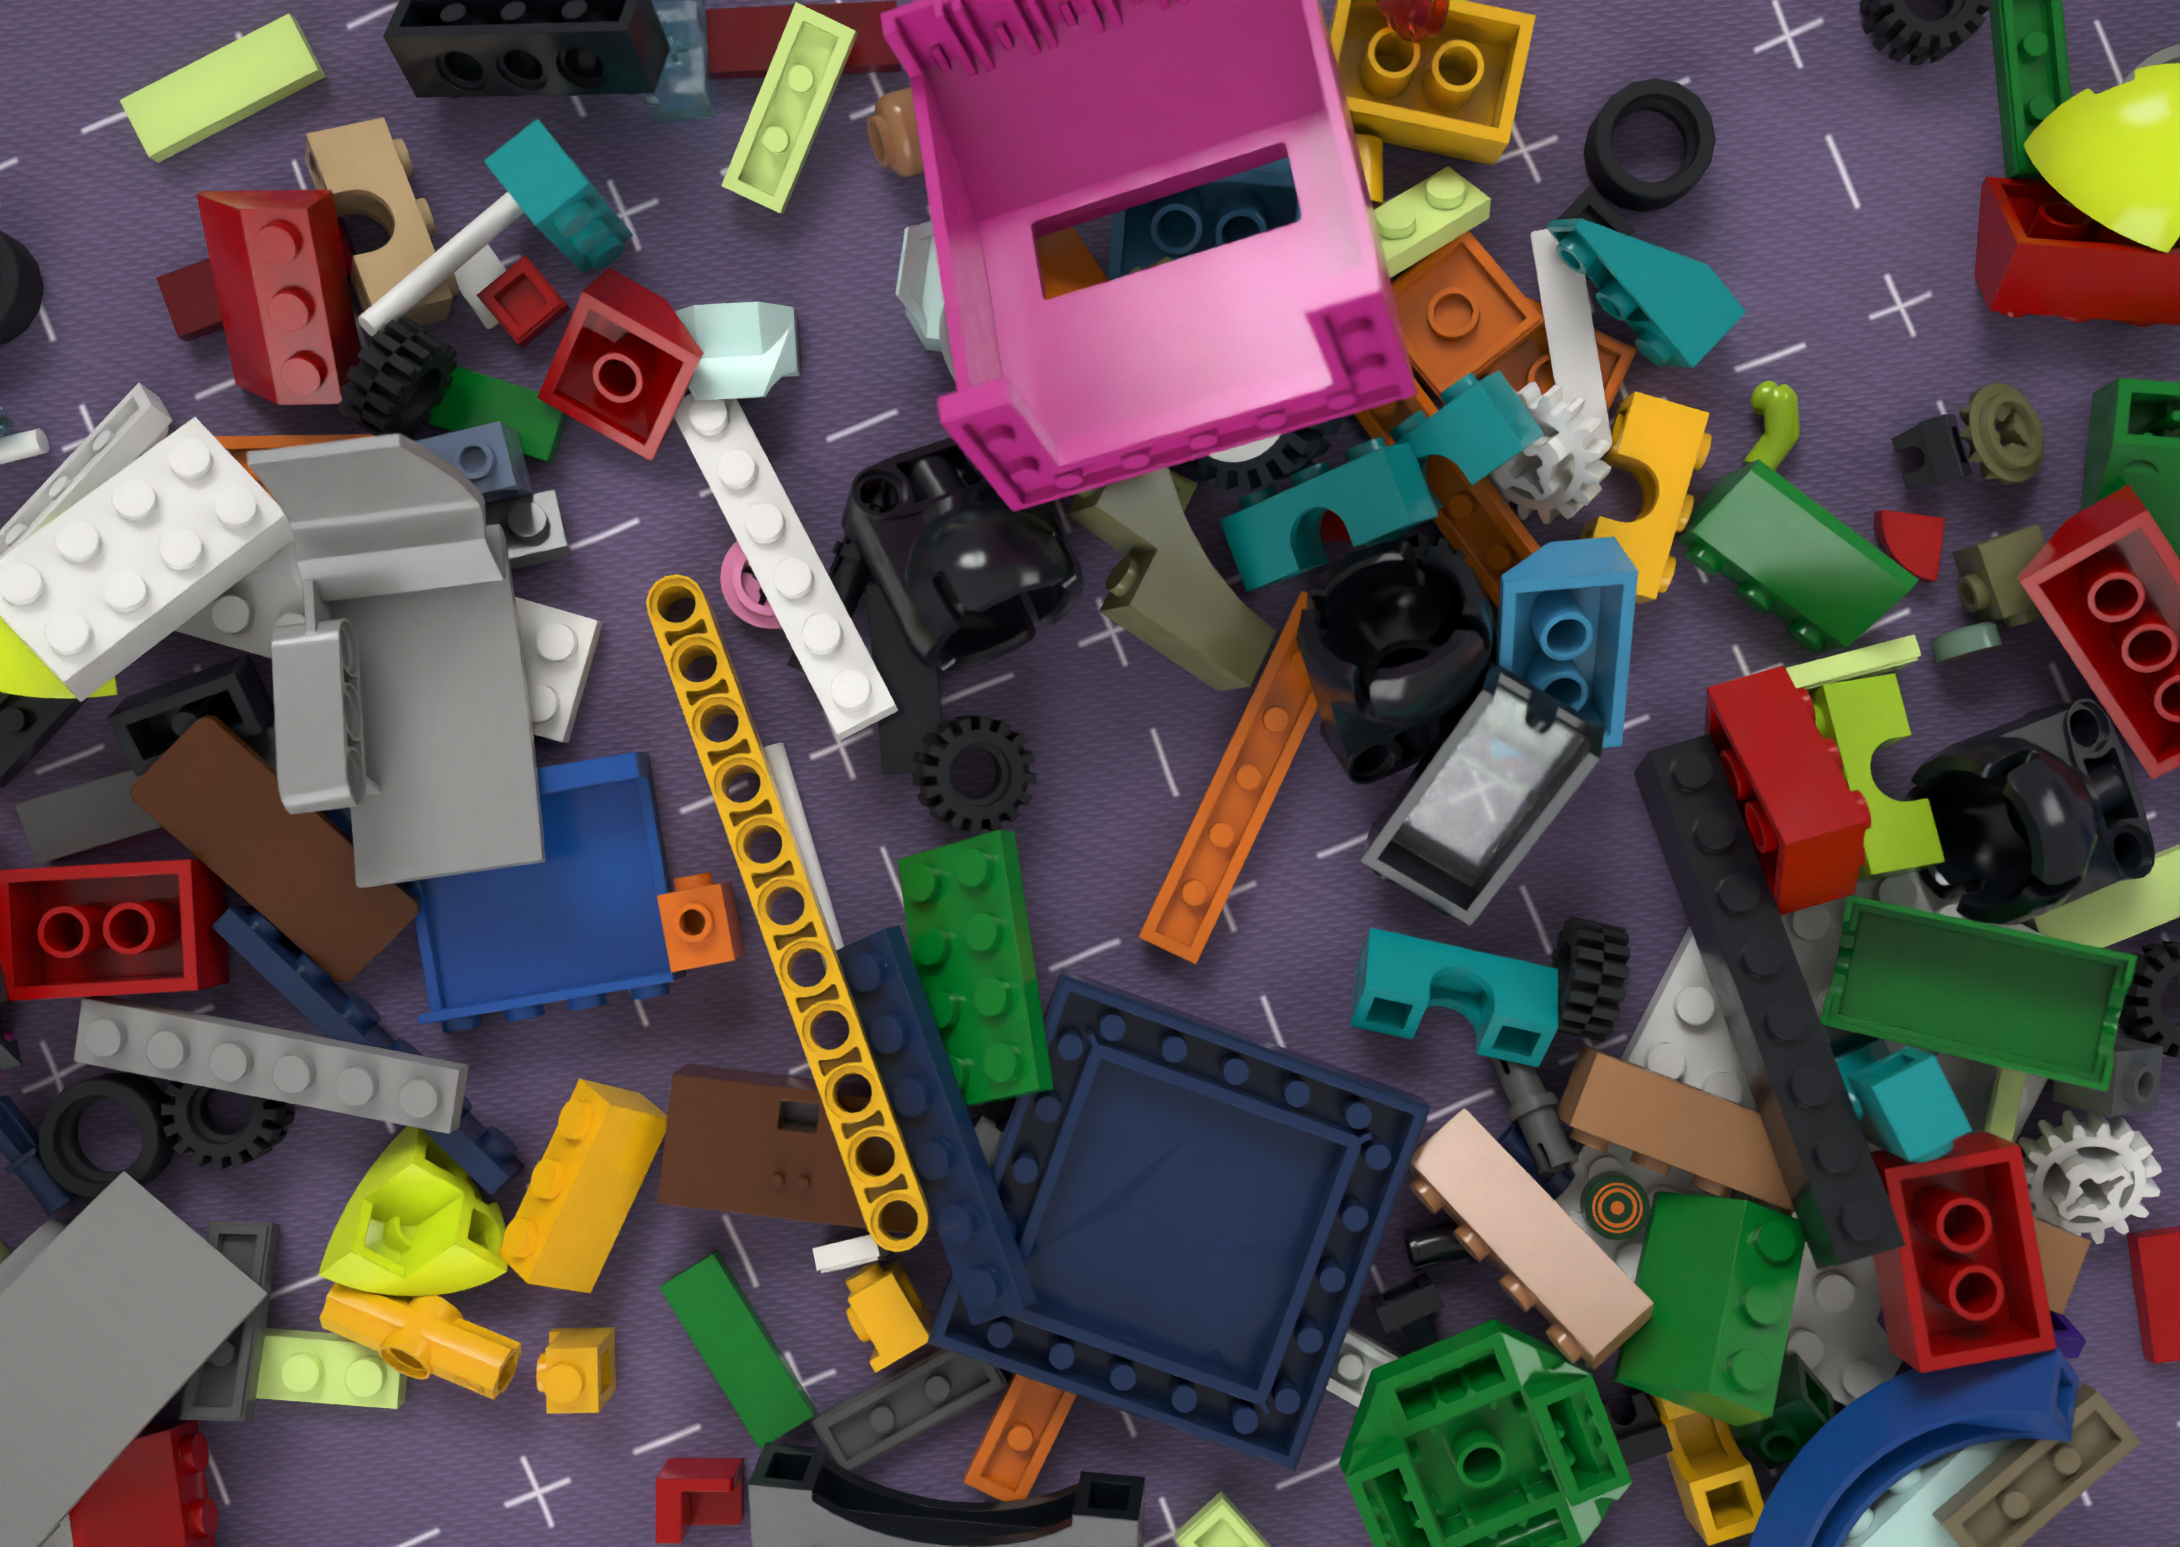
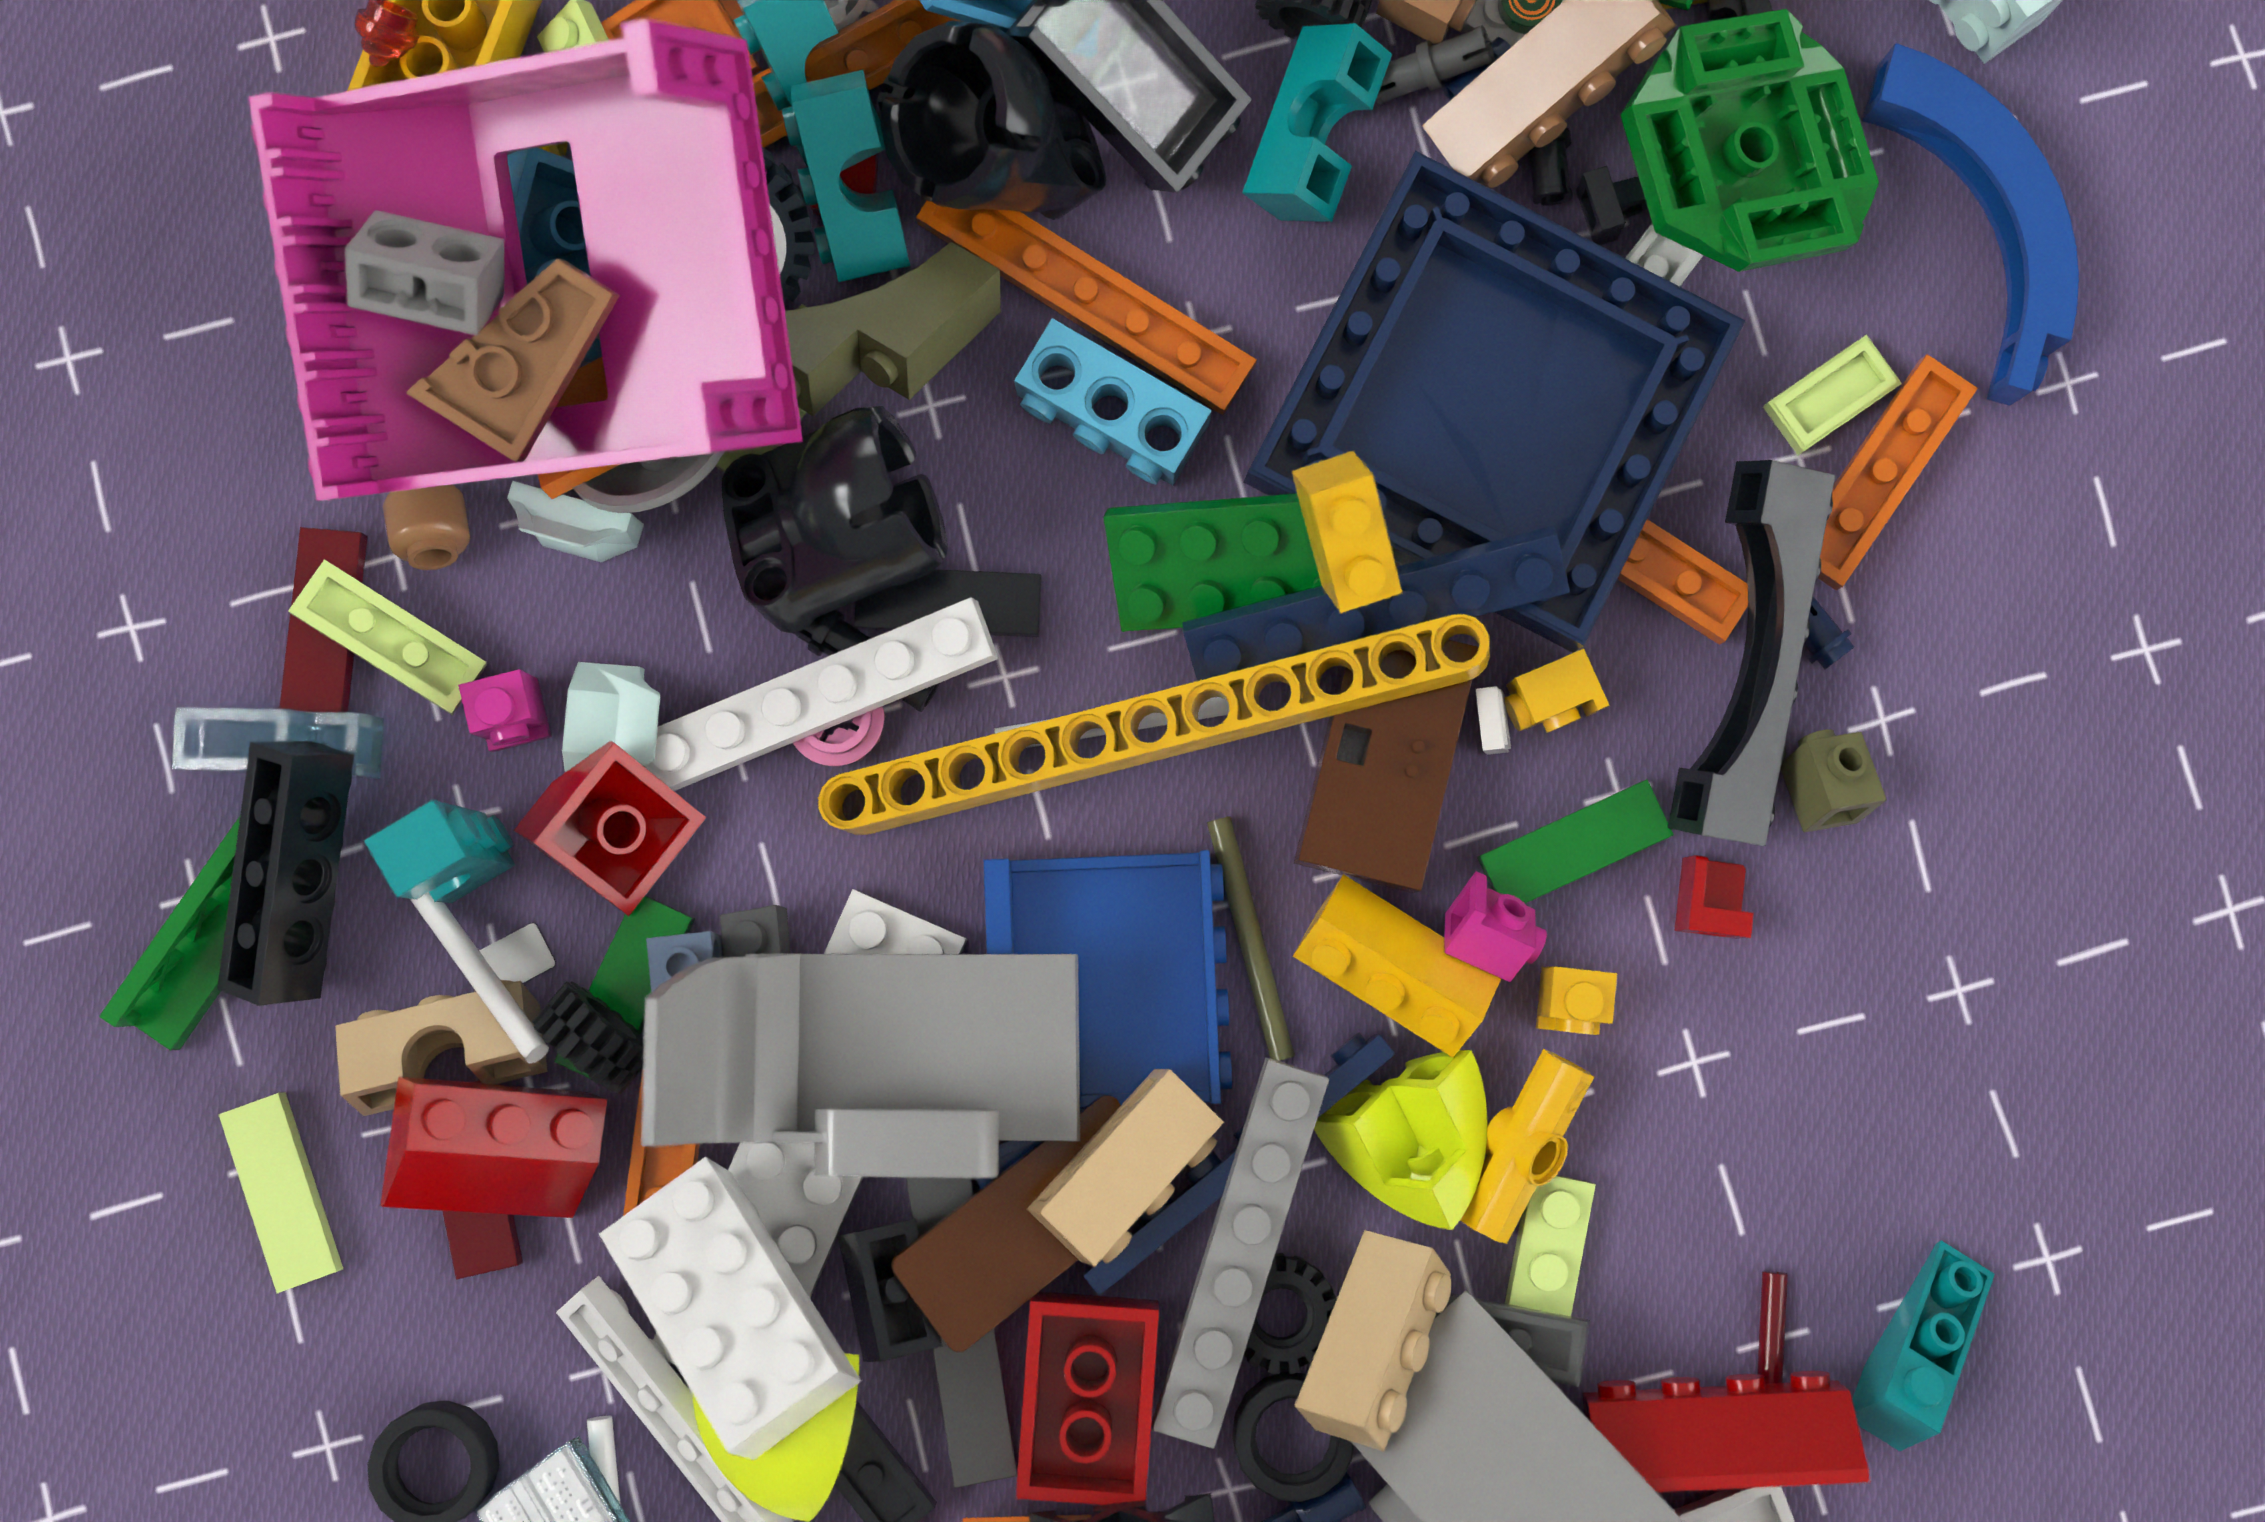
camera: 90 degrees left, 5 degrees down
red tile [476,255,571,349] -> none
orange brick [657,872,746,972] -> none
dark grey tile [811,1347,1009,1472] -> none
black tyre [912,715,1037,833] -> none
none -> light grey brick [345,210,504,336]
none -> medium nougat wing [405,259,620,462]
none -> dark pink brick [458,669,552,752]
none -> medium azure brick [1014,318,1212,486]
none -> tan brick [1027,1069,1224,1267]
none -> olive bar [1207,816,1295,1061]
none -> yellow brick [1292,451,1402,613]
none -> tan brick [1295,1230,1451,1452]
none -> dark pink brick [1444,871,1547,982]

